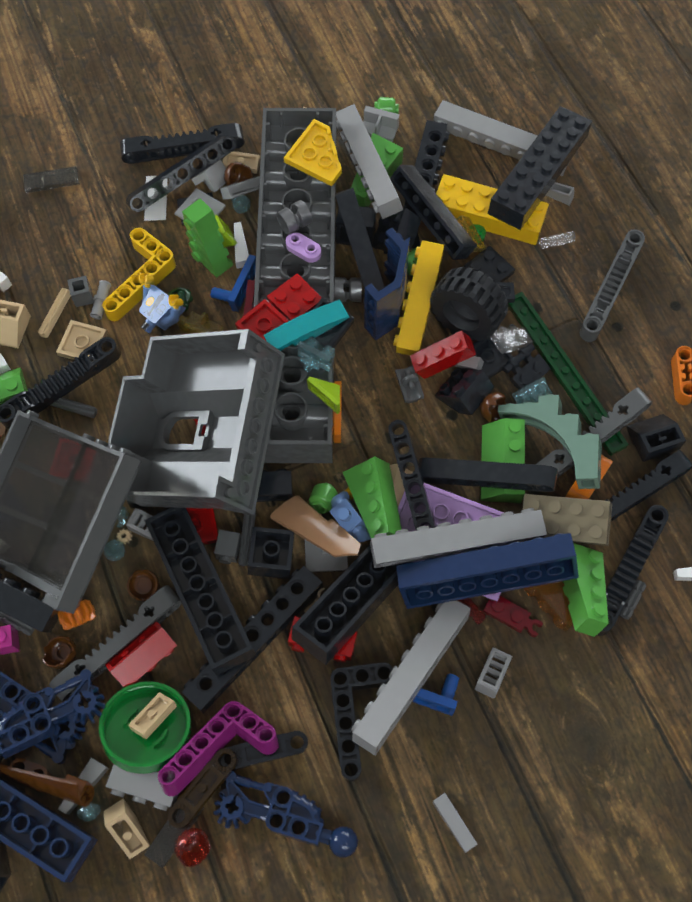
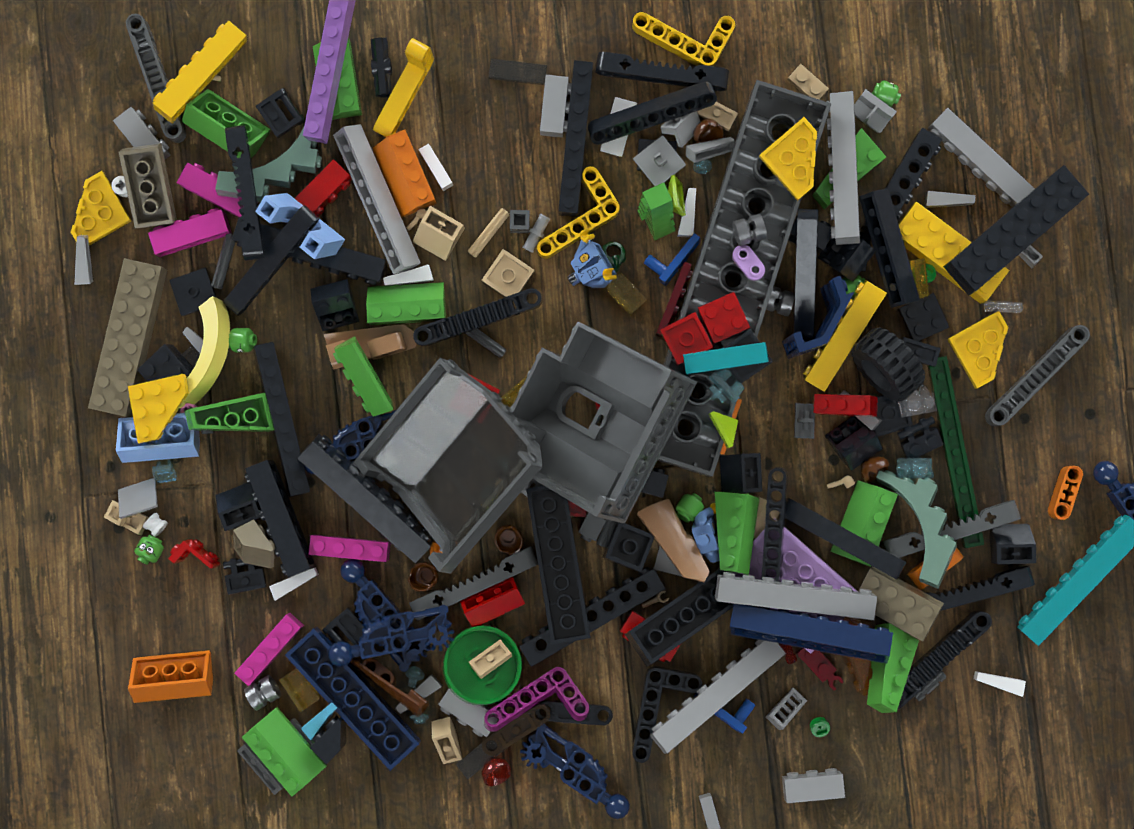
camera: 15 degrees right, 20 degrees up
none -> clear light blue plate [405,667,425,688]
none -> light grey brick [540,75,572,138]
none -> black brick [558,60,593,217]
none -> yellow beam [632,12,735,67]
none -> black slope [719,453,763,493]
none -> light grey brick [782,768,845,803]
none -> green tile [810,717,830,737]
none -> tan hand [827,475,855,489]
none -> light grey piece [924,191,976,208]
none -> yellow plate [947,311,1008,389]

